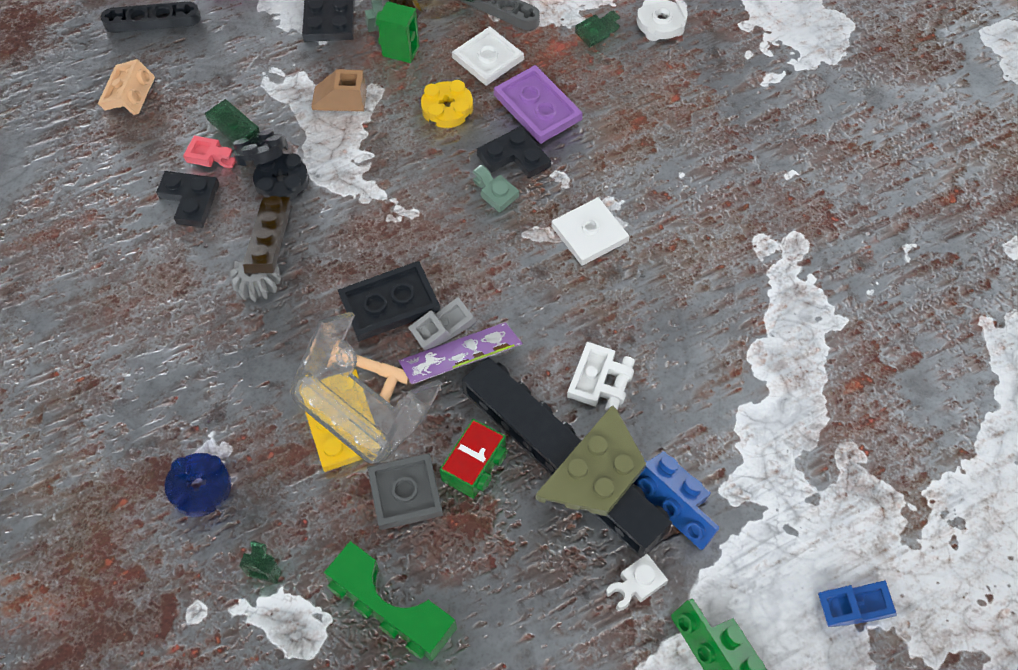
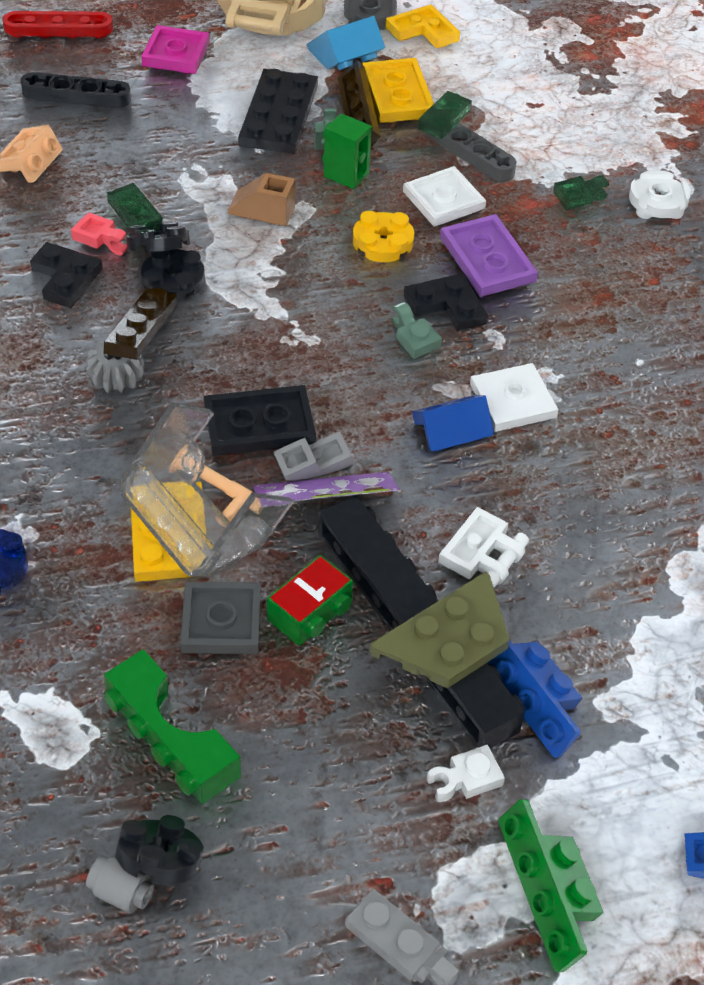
camera: 10 degrees right, 10 degrees down
clear green plate [239,541,282,584] -> none
none -> blue panel [412,395,494,451]

